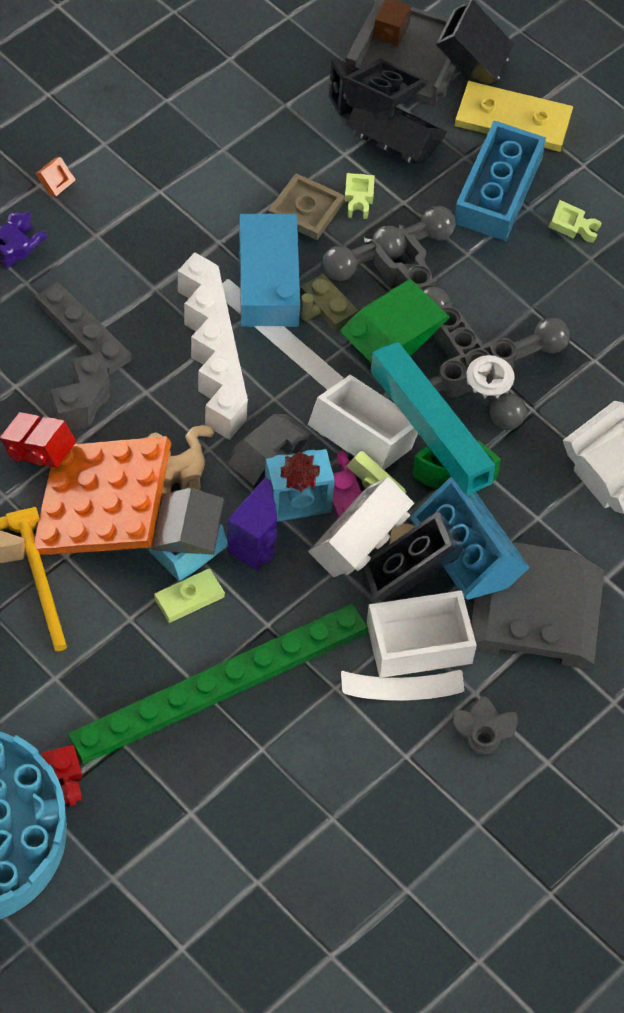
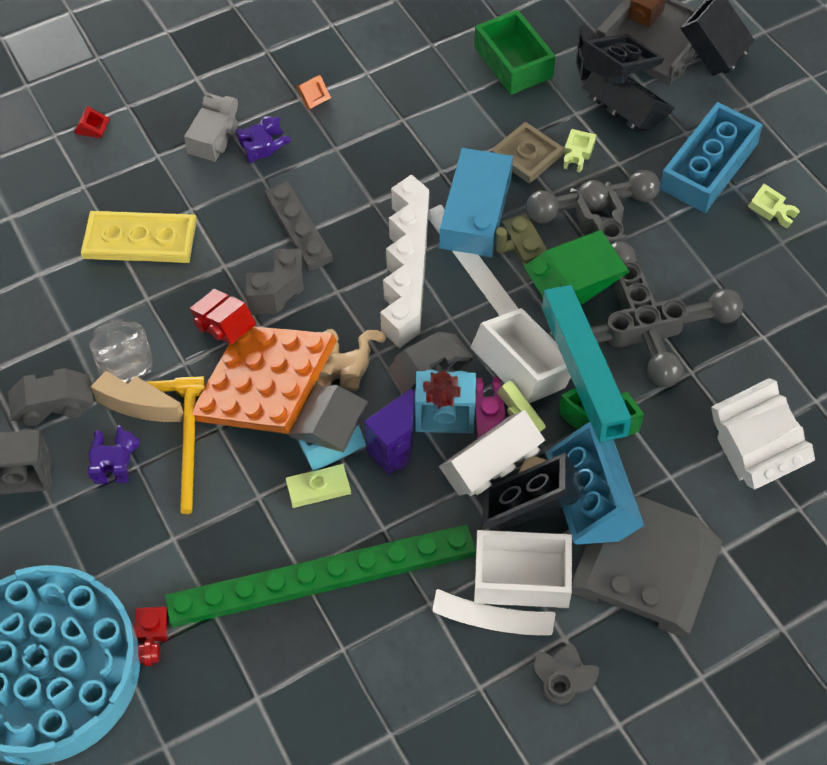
camera: 20 degrees right, 0 degrees up
light yellow plate [455,81,573,152] -> none
white gear [466,355,514,398] -> none
none -> green piece [474,9,556,95]

